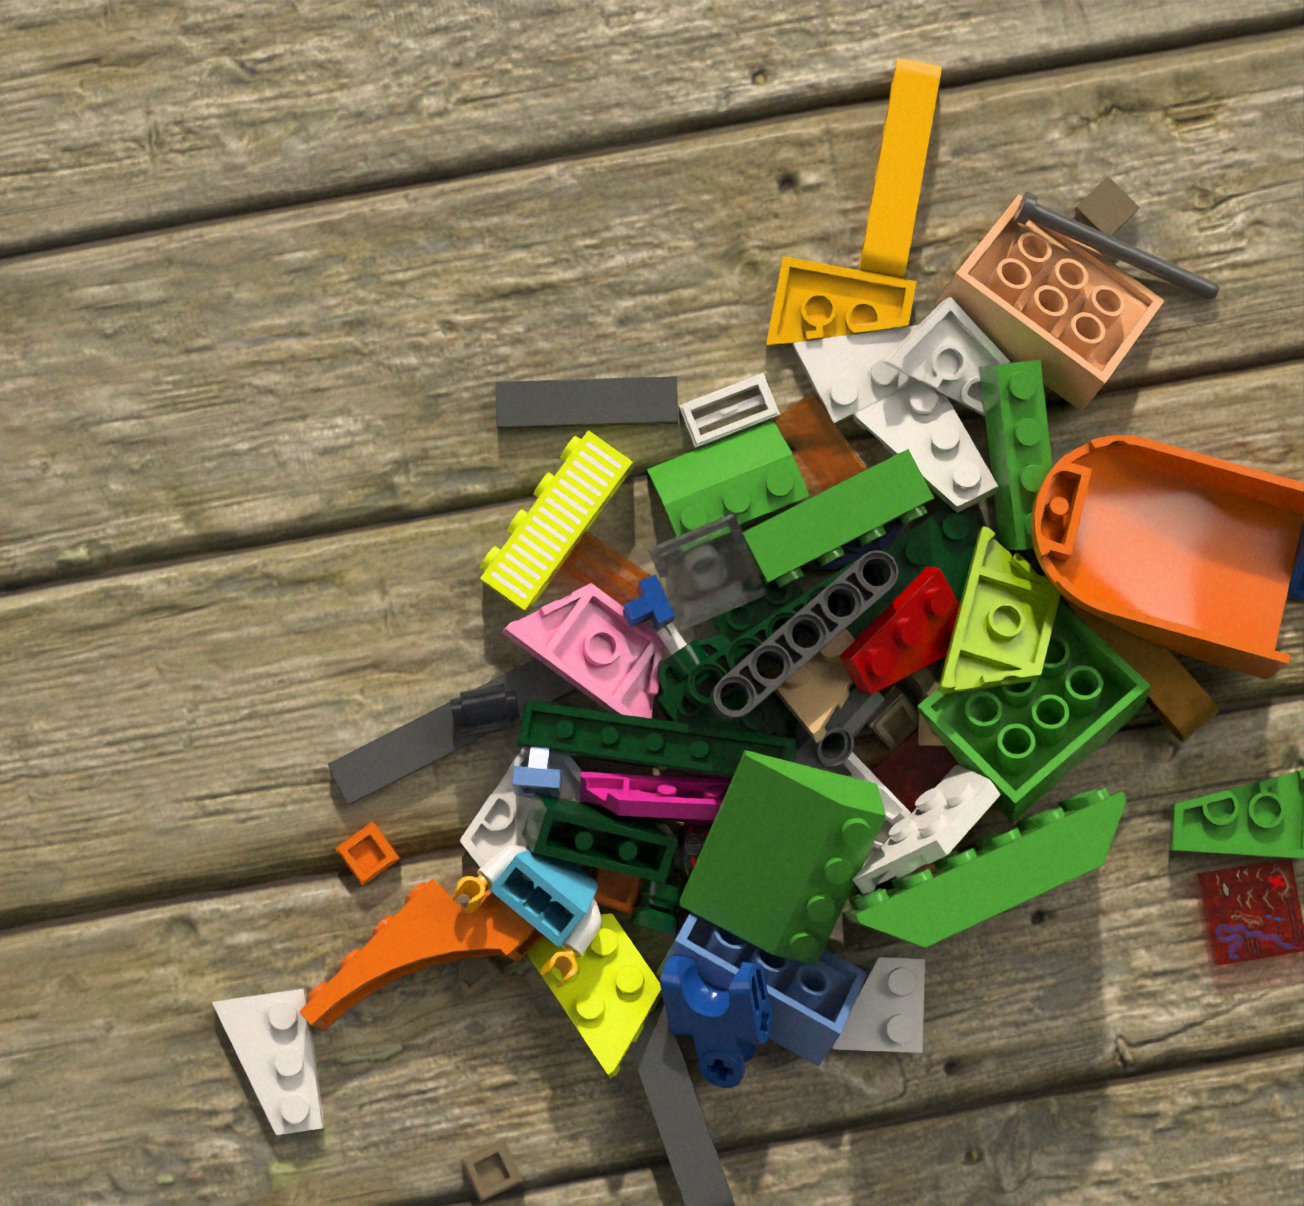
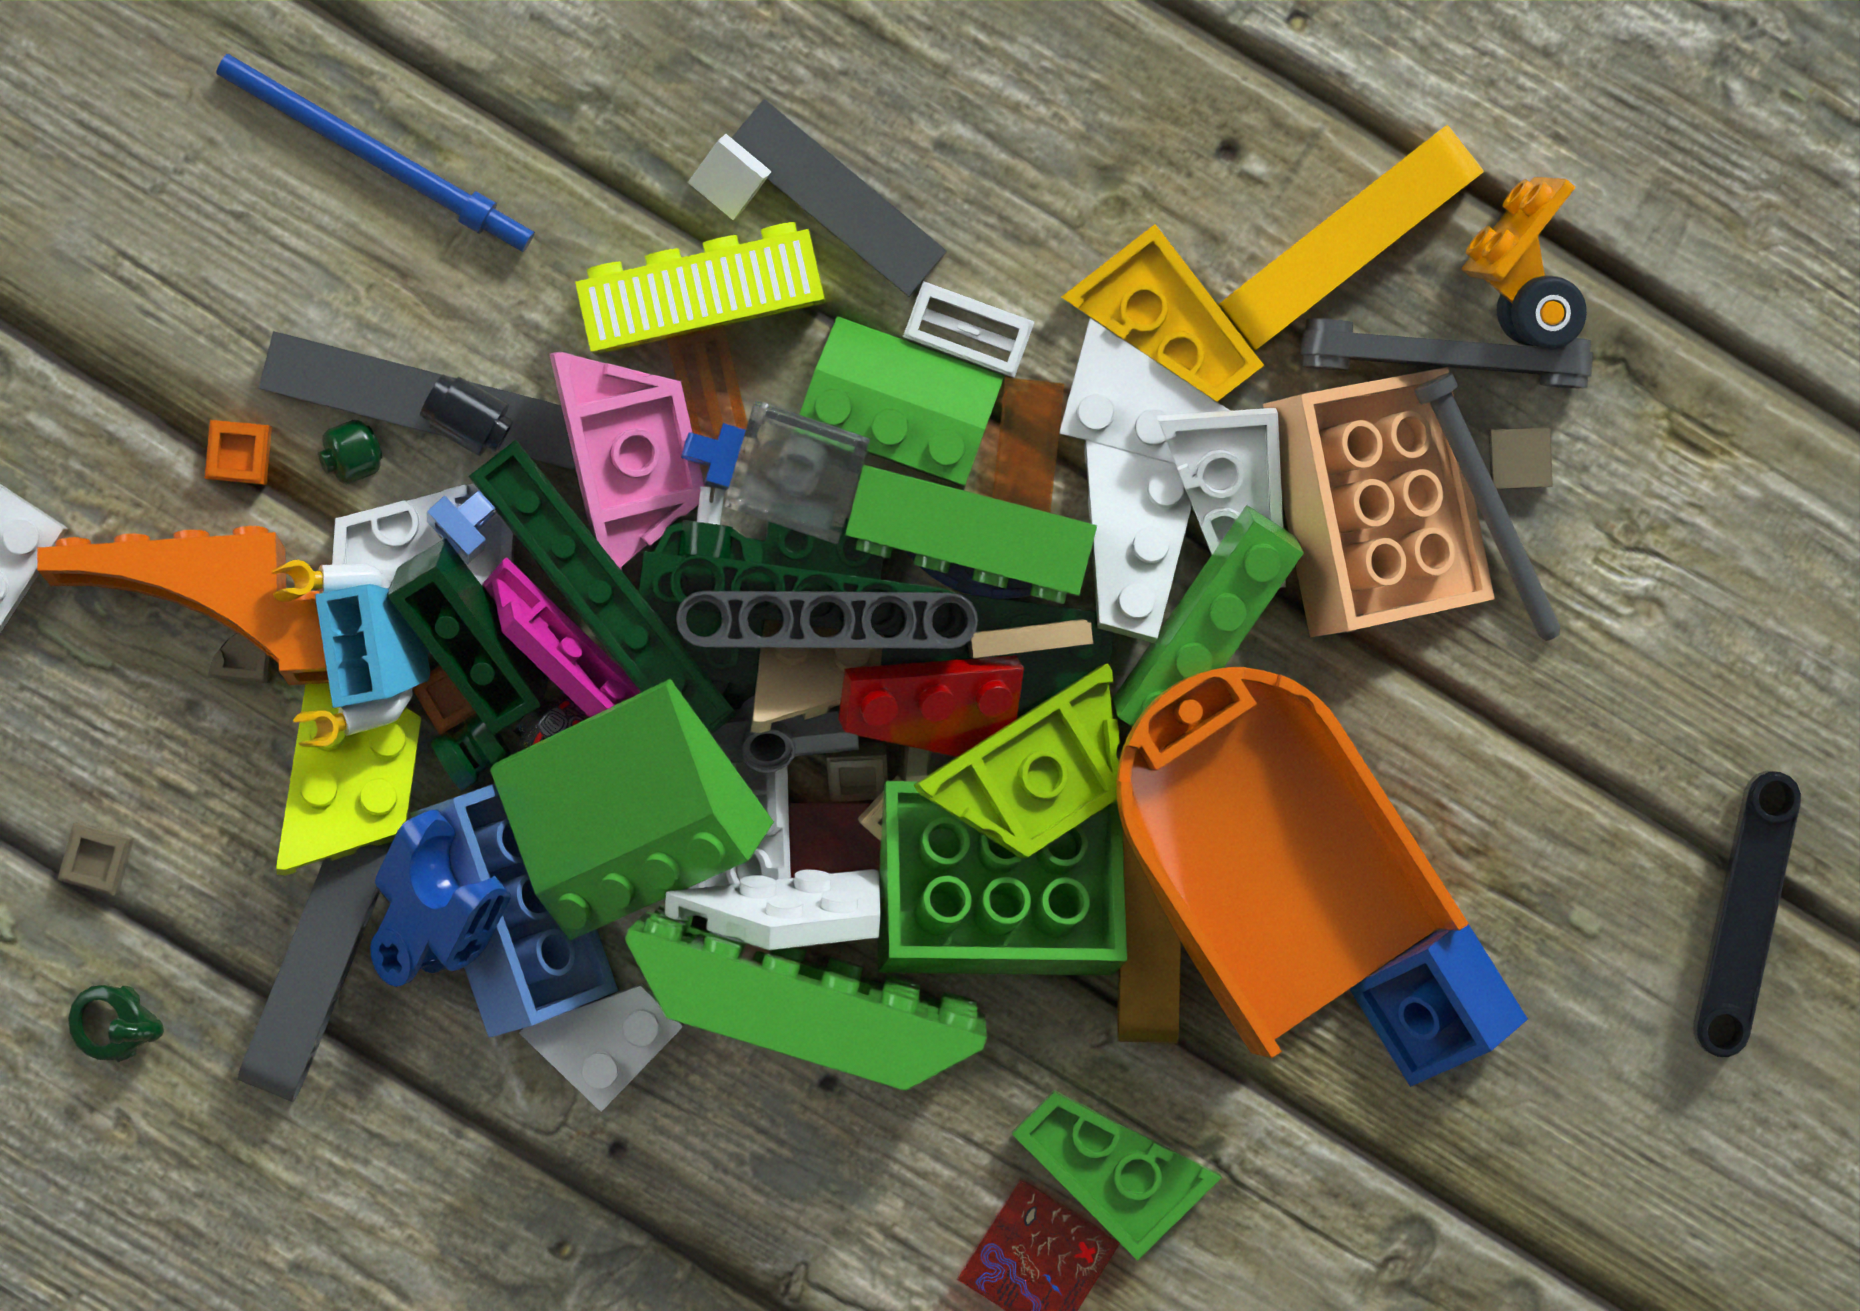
camera: 35 degrees right, 5 degrees up
none -> blue bar [216,54,535,252]
none -> dark green piece [318,419,383,484]
none -> white tile [688,134,771,220]
none -> tan tile [967,619,1093,658]
none -> dark grey piece [1300,318,1593,389]
none -> light orange plate [1461,177,1587,349]

